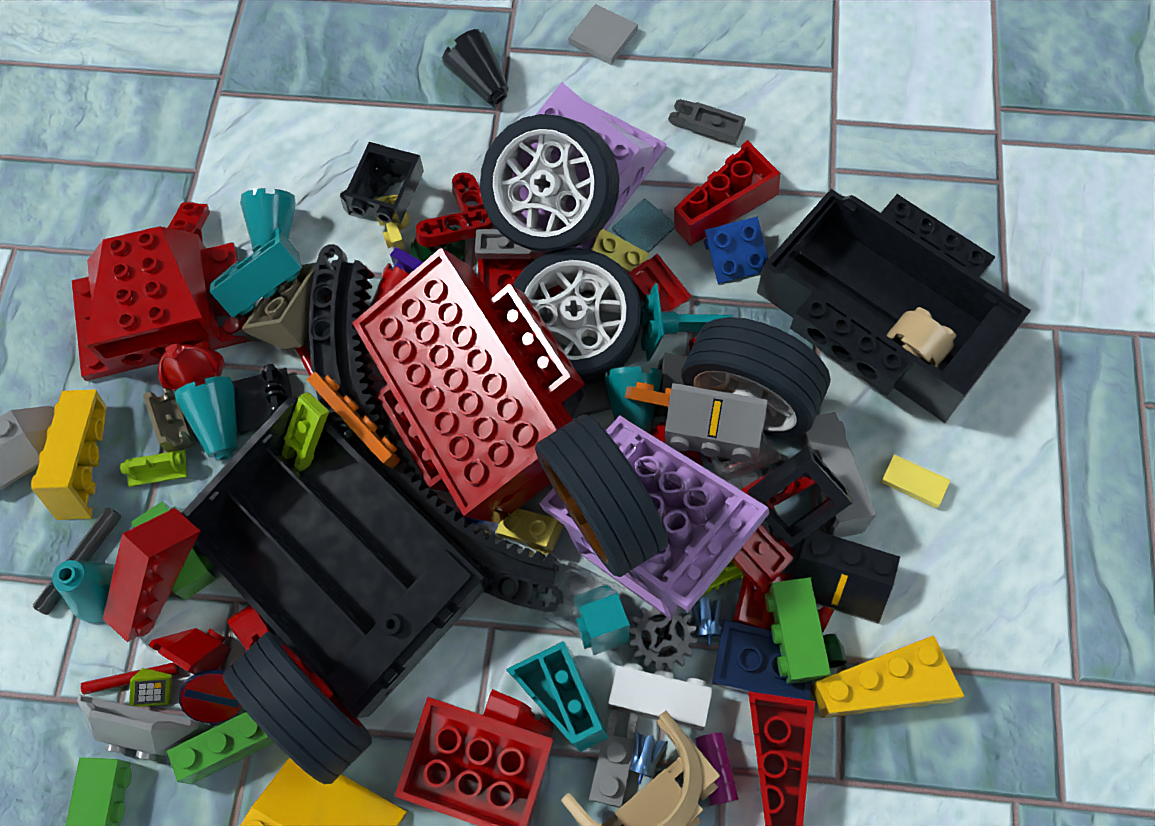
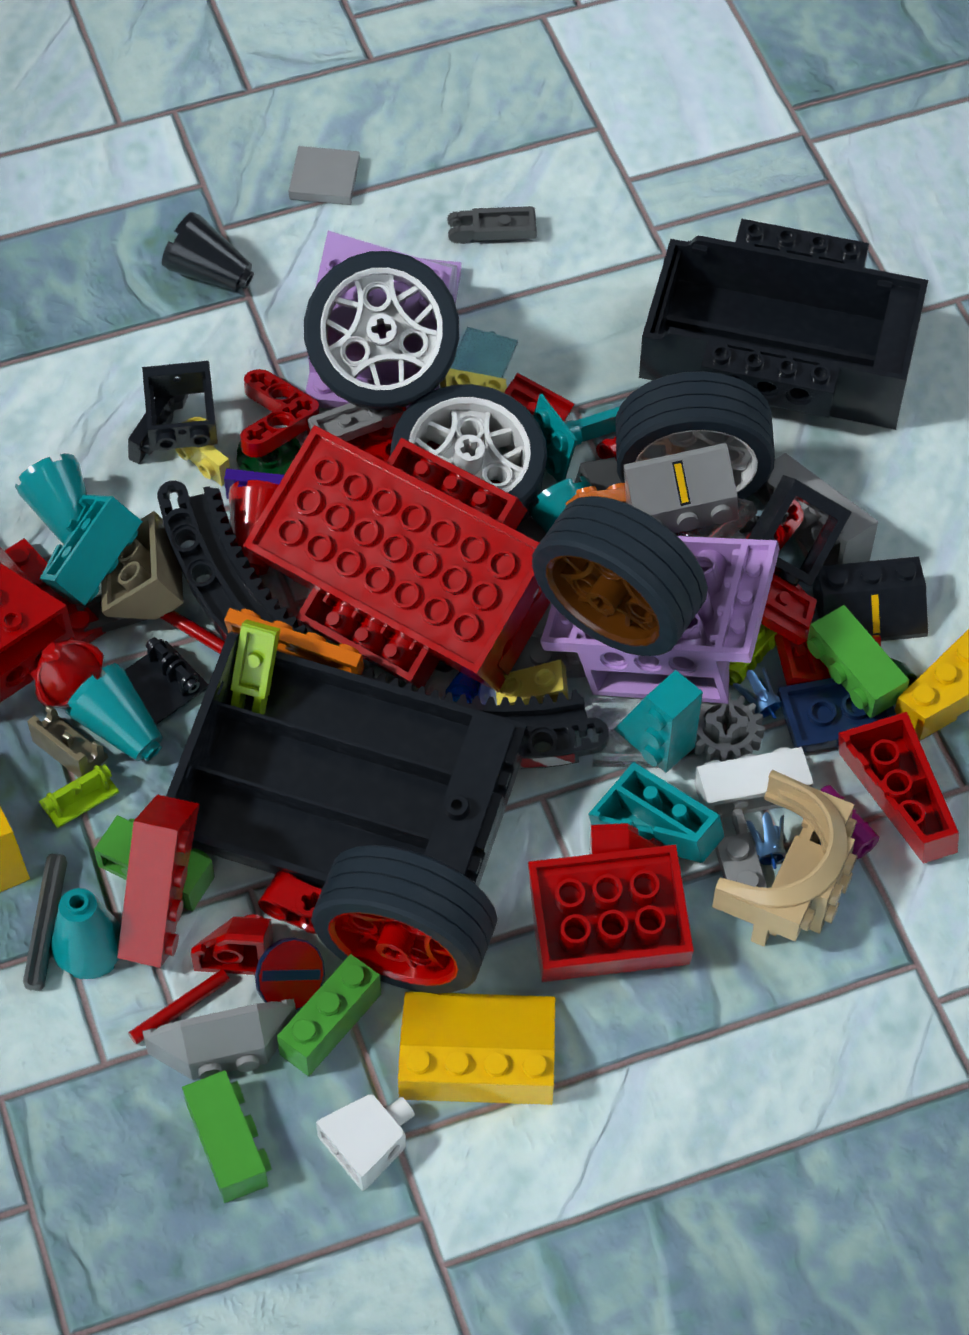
camera: 30 degrees left, 10 degrees down
slope [129,668,172,707] -> none
red wedge [674,140,781,246] -> none
blue hinge [704,216,768,284] -> none
light yellow tile [880,454,950,509] -> none
tan brick [886,307,956,368] -> none

